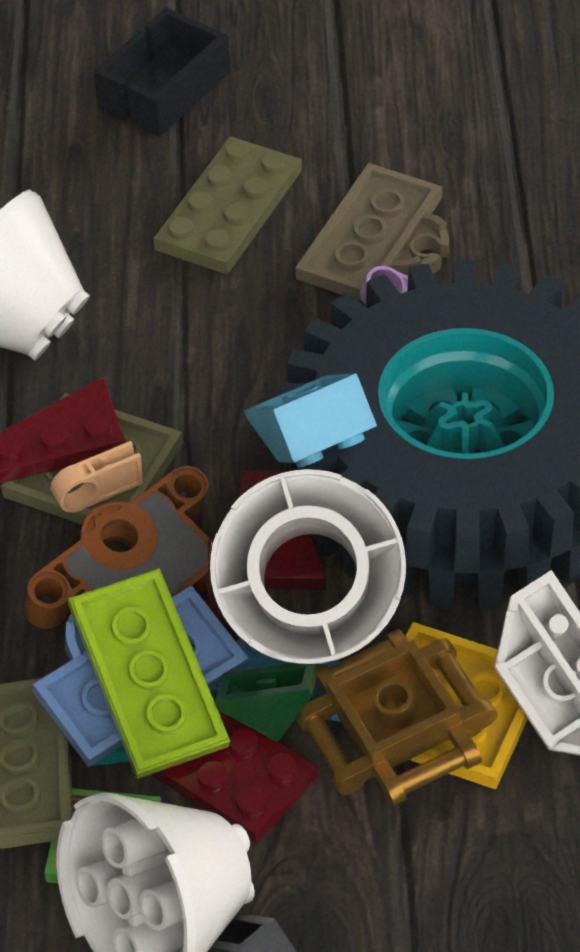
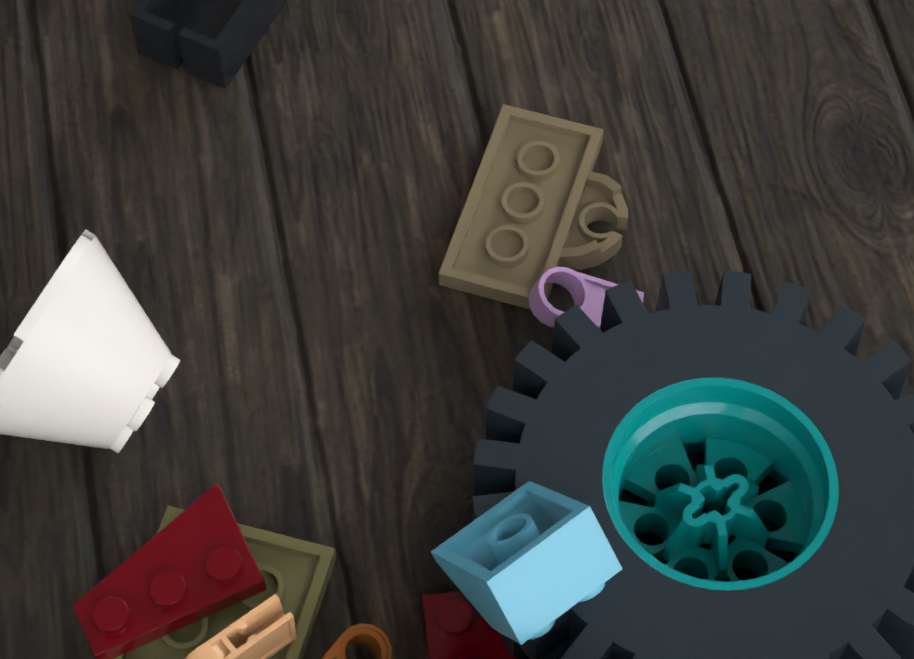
camera: 10 degrees left, 10 degrees up
olive plate [154,136,302,275] -> none

